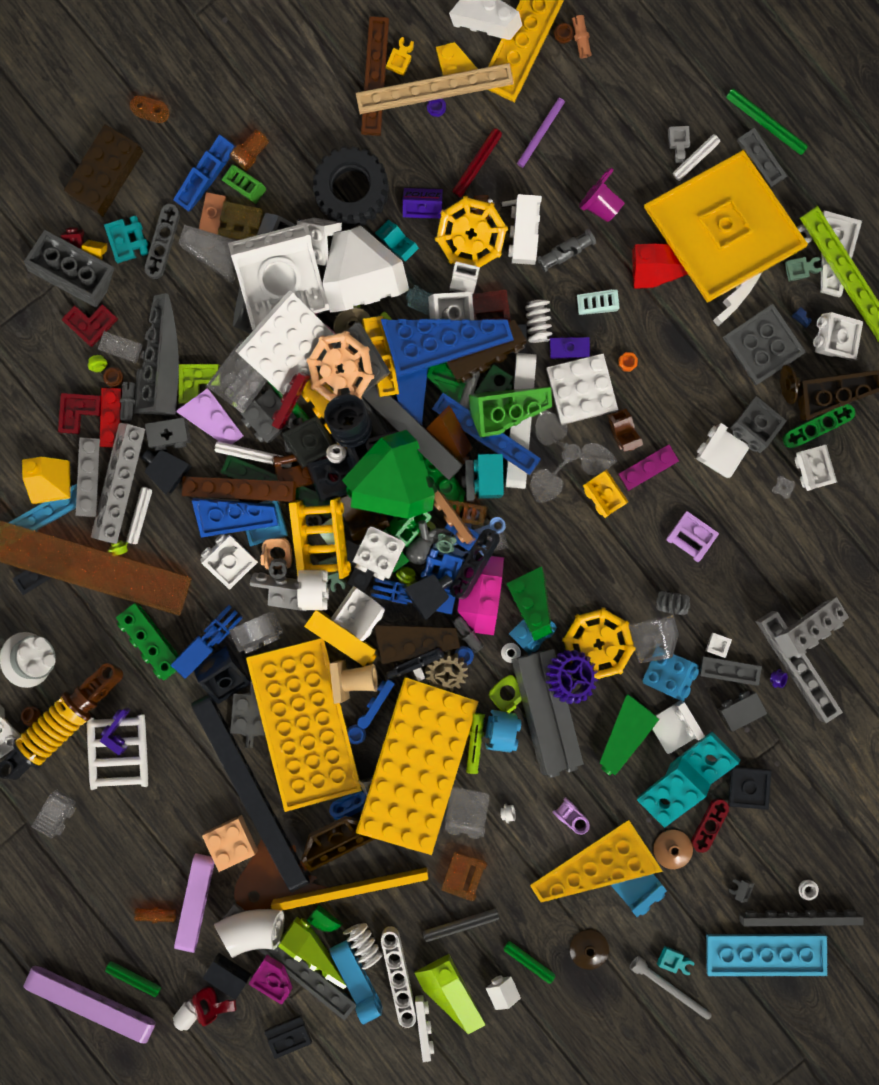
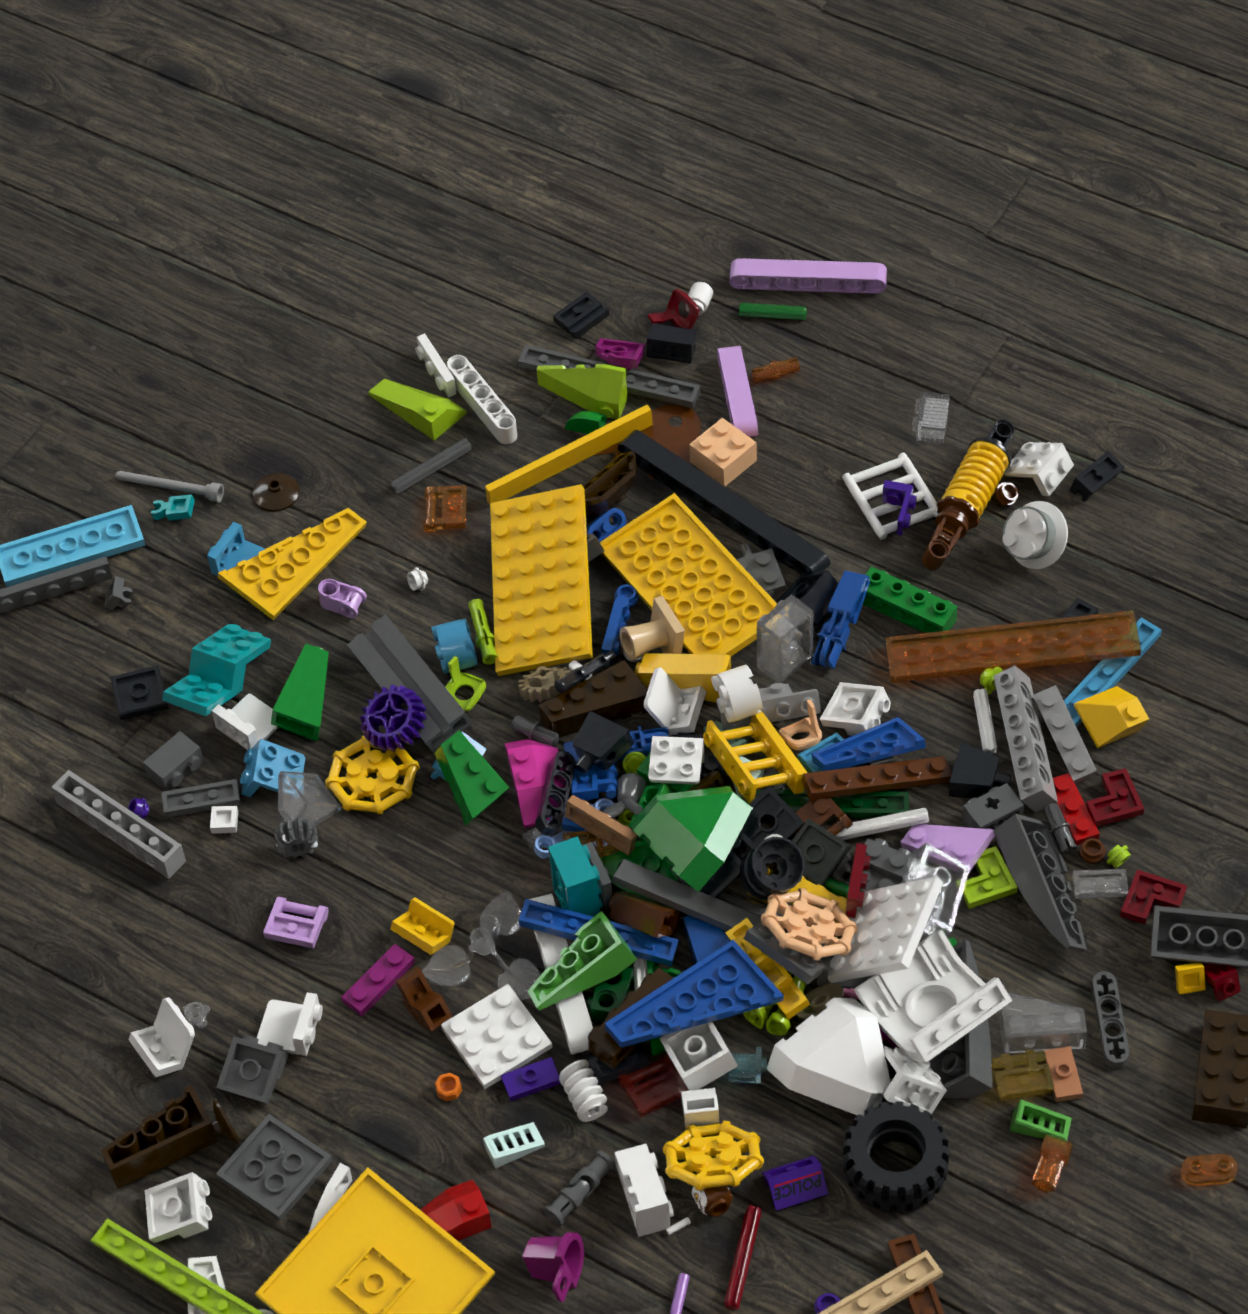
camera: 160 degrees right, 35 degrees down
teal plate [104,216,149,263] -> none
blue slope [173,134,237,212] -> none
white brick [214,909,284,958] -> none
dark grey bush [269,558,287,579] -> none
dark azure beam [330,940,383,1025] -> none
white piece [343,923,382,969] -> none
teal slope [375,220,419,261] -> none
sand green plate [435,533,457,553] -> none
clear bracket [444,787,490,839] -> none
blue plate [454,646,474,665] -> none
white brick [486,976,521,1010] -> none
white plate [501,643,521,663] -> none
green axle [504,941,555,984] -> none
medium nougat dish [653,829,693,869] -> none
dark red beam [691,798,729,853] -> none
light grey brick [774,597,849,658] -> none
green beam [783,404,855,448] -> none
sand green plate [785,257,822,282] -> none
dark blue tile [791,307,811,328] -> none
white plate [798,880,819,900] -> none

